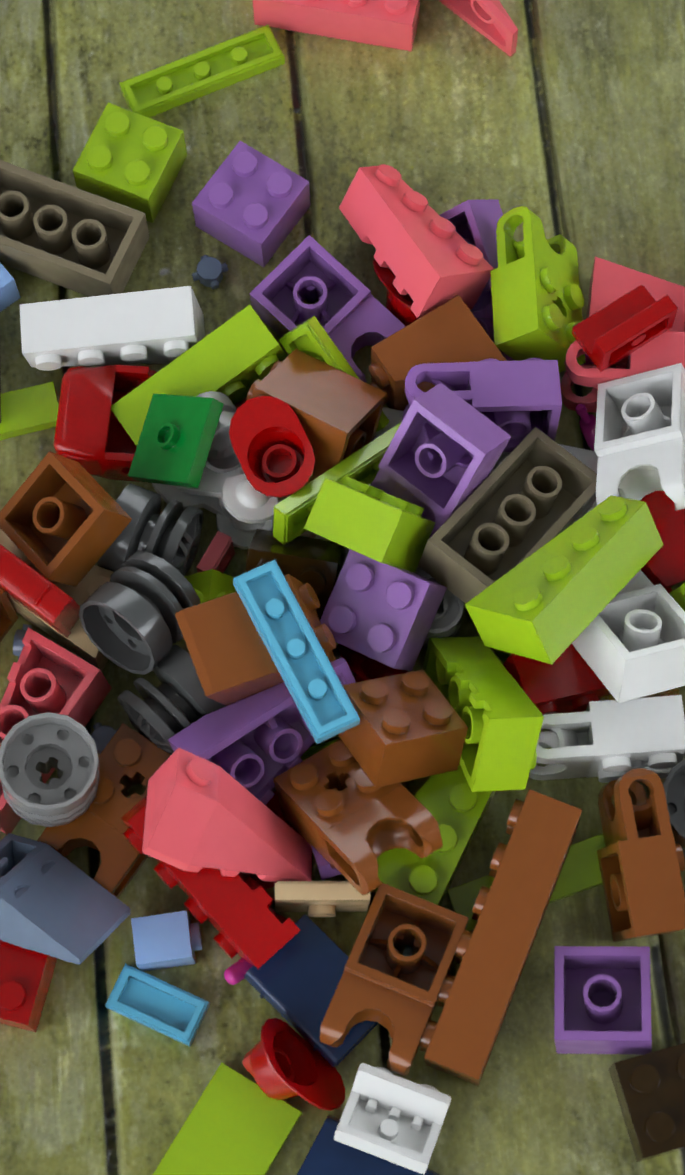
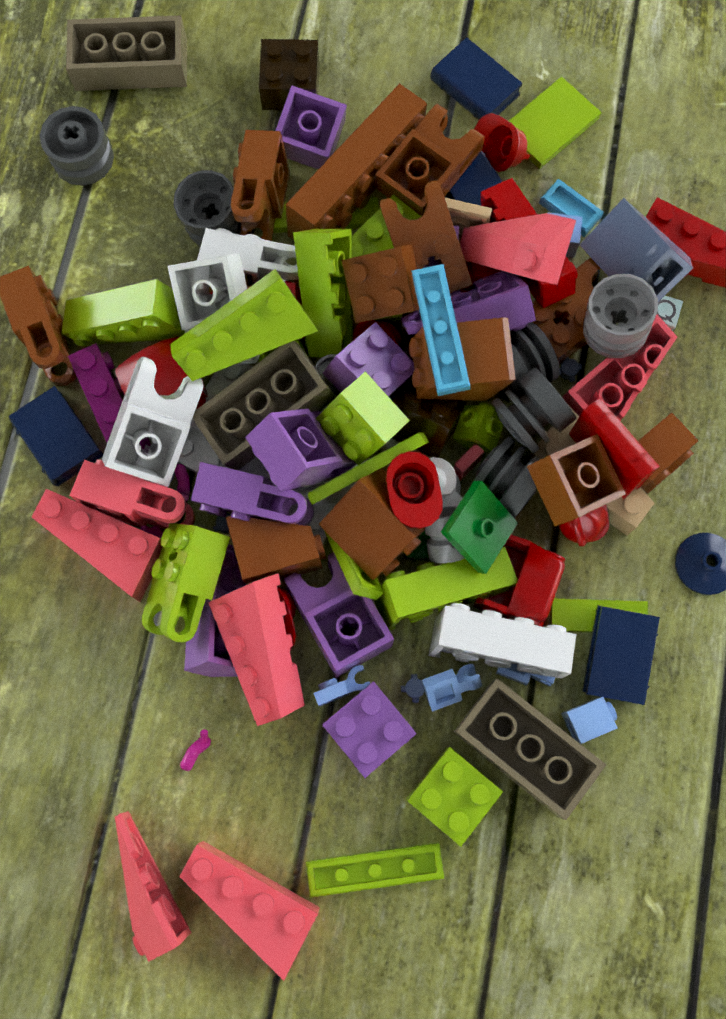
camera: 165 degrees left, 5 degrees up
white bracket [333,1063,451,1175] -> none
red panel [572,285,678,372] -> none
none -> dark pink piece [180,729,211,771]
none -> light blue plate [314,665,370,707]
none -> light blue plate [422,664,482,712]

